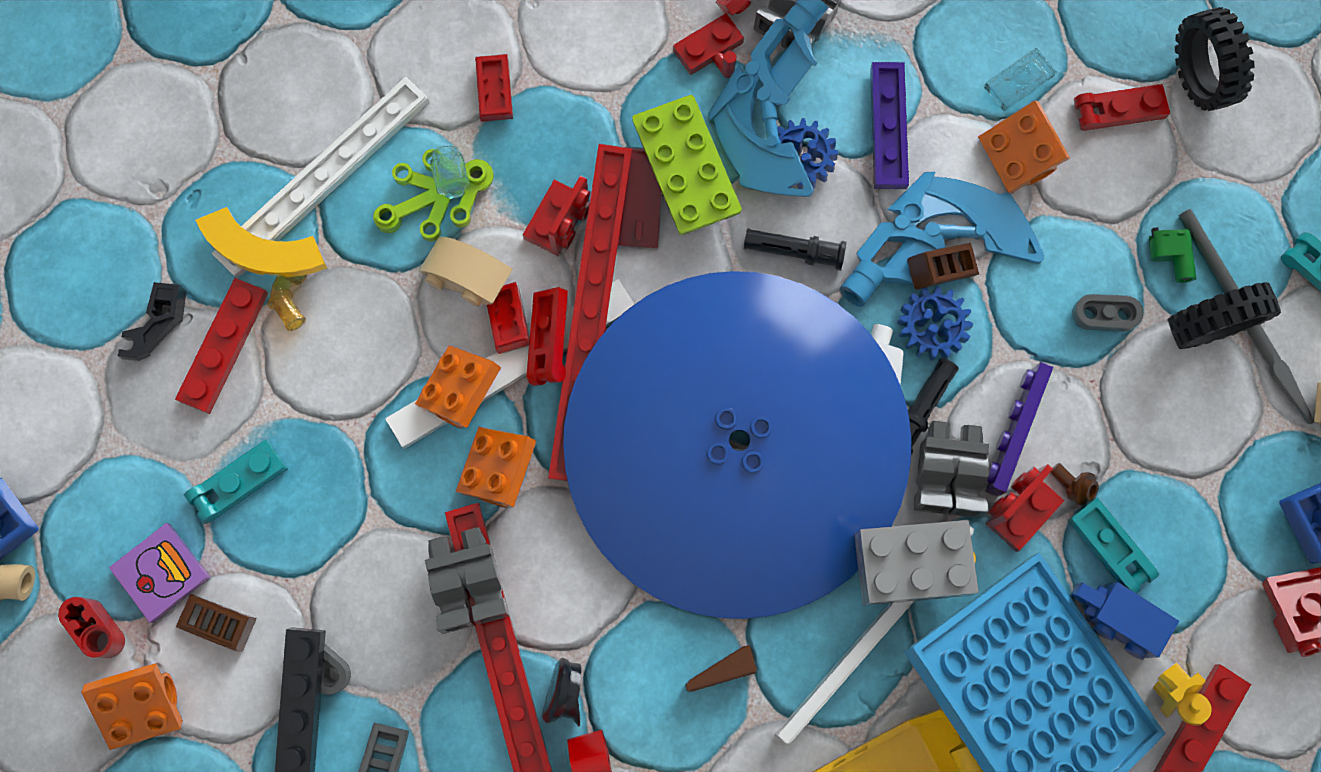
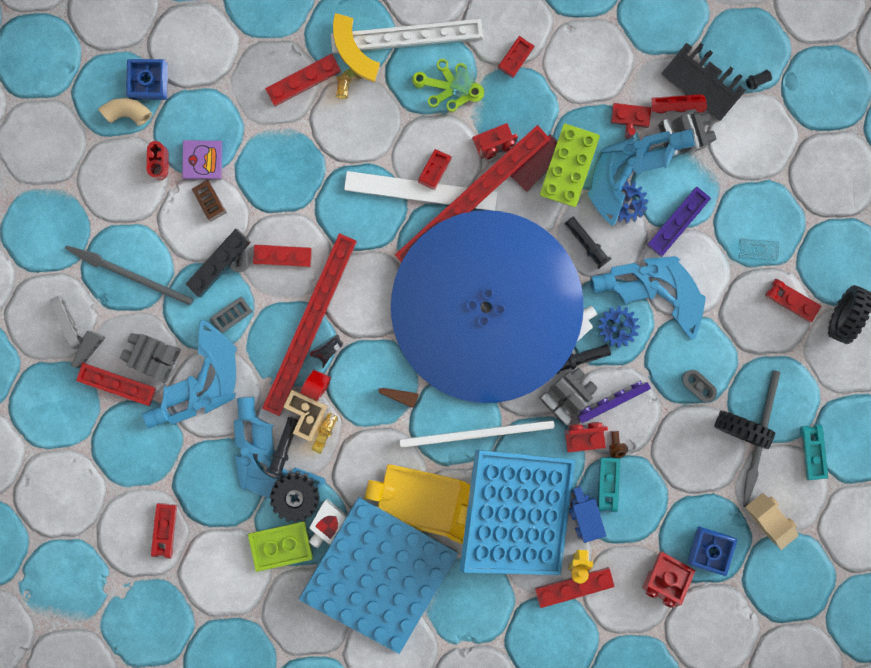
camera: 45 degrees right, 10 degrees up
orange plate [81,663,183,750] -> none
black piece [117,282,187,361] -> none
teal plate [184,439,288,524] -> none
orange plate [415,345,501,429] -> none
tan brick [419,237,513,307] -> none
dark grey hips [425,528,510,634] -> none
orange plate [456,427,536,508] -> none
red plate [526,287,568,386] -> none
light grey piece [854,520,979,606] -> none
reddish brown slope [907,243,979,290] -> none
orange plate [978,100,1070,193] -> none
green piece [1149,227,1197,283] -> none
none -> red plate [253,245,312,267]

